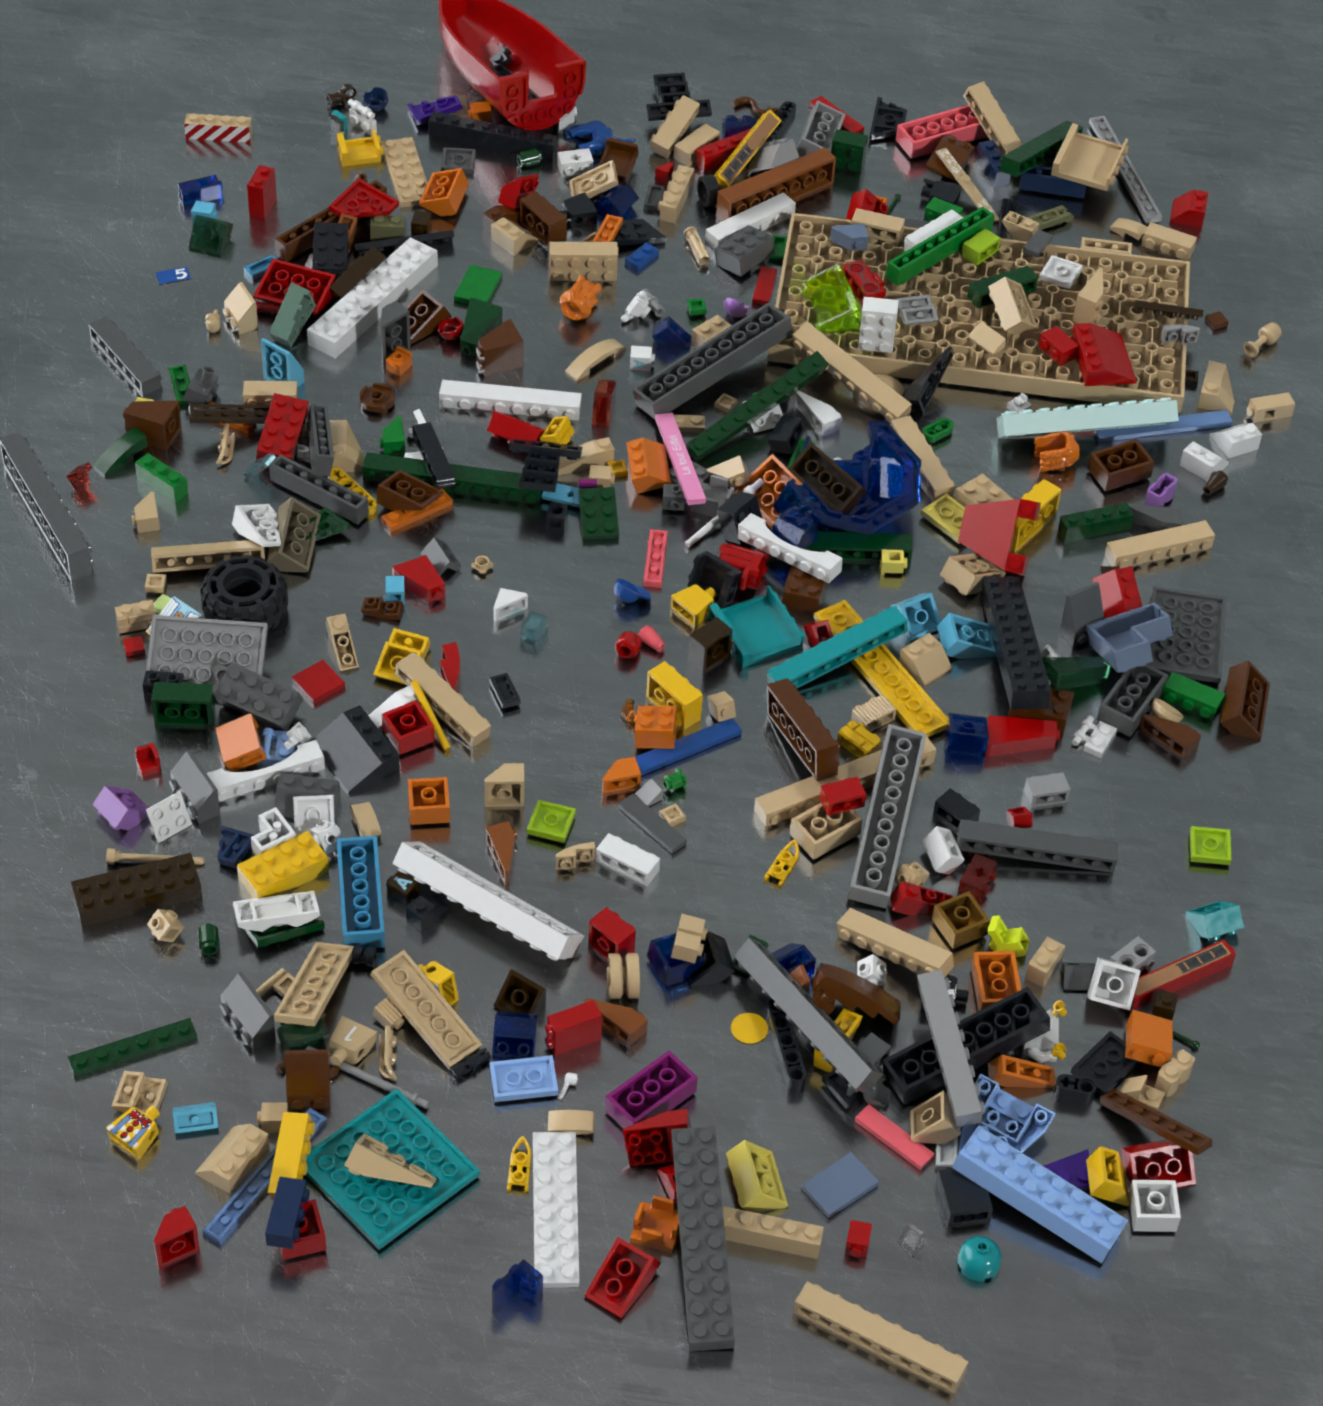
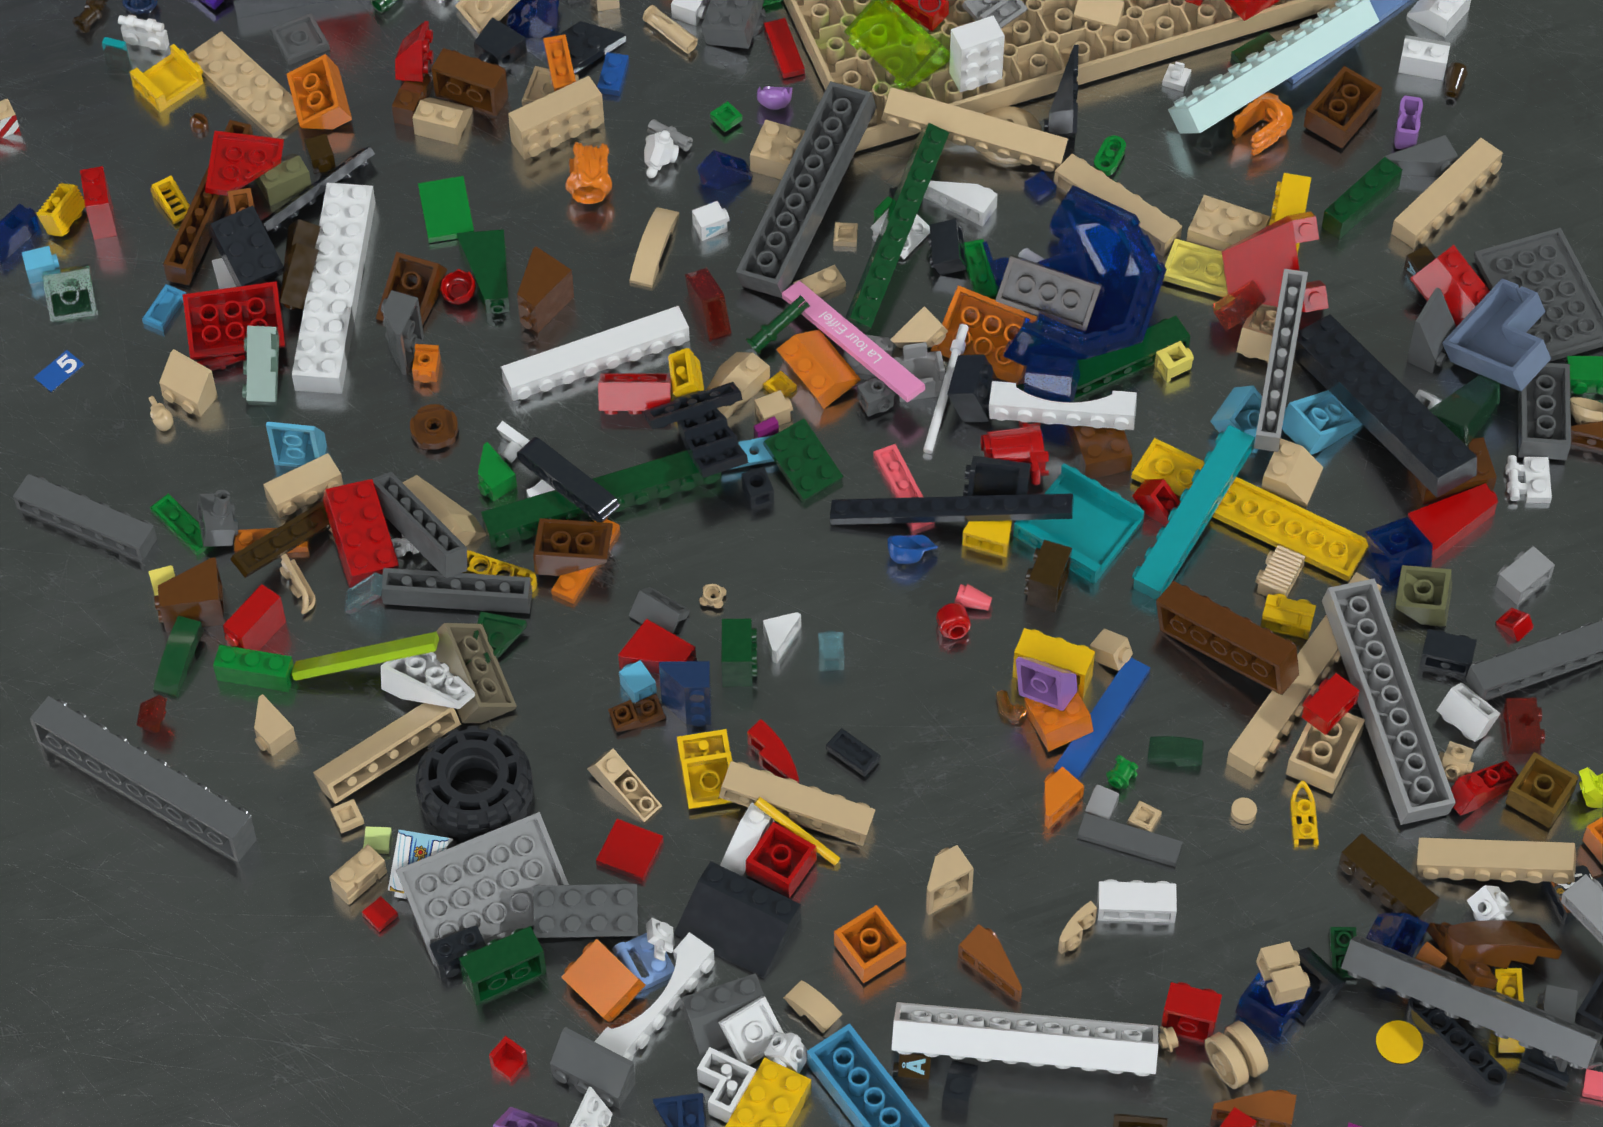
camera: 25 degrees left, 10 degrees up
lime plate [527,799,576,843] -> none
none -> yellow brick [36,183,85,237]
none -> yellow slope [151,175,190,224]
none -> red brick [223,584,286,651]
none -> lime tile [292,631,439,681]
none -> dark blue slope [659,661,711,726]
none -> dark green brick [721,618,757,687]
none -> dark green pin [745,295,810,355]
none -> black plate [830,493,1074,525]
none -> medium lavender slope [1016,657,1077,711]
none -> clear green slope [1148,736,1204,767]
none -> tan plate [1158,1026,1179,1053]
none -> clear red slope [1213,280,1266,331]
none -> tan tile [1231,798,1257,824]
none -> light grey brick [1254,269,1308,452]
none -> dark brown brick [1339,833,1440,929]
none -> olive slope [1395,565,1452,627]

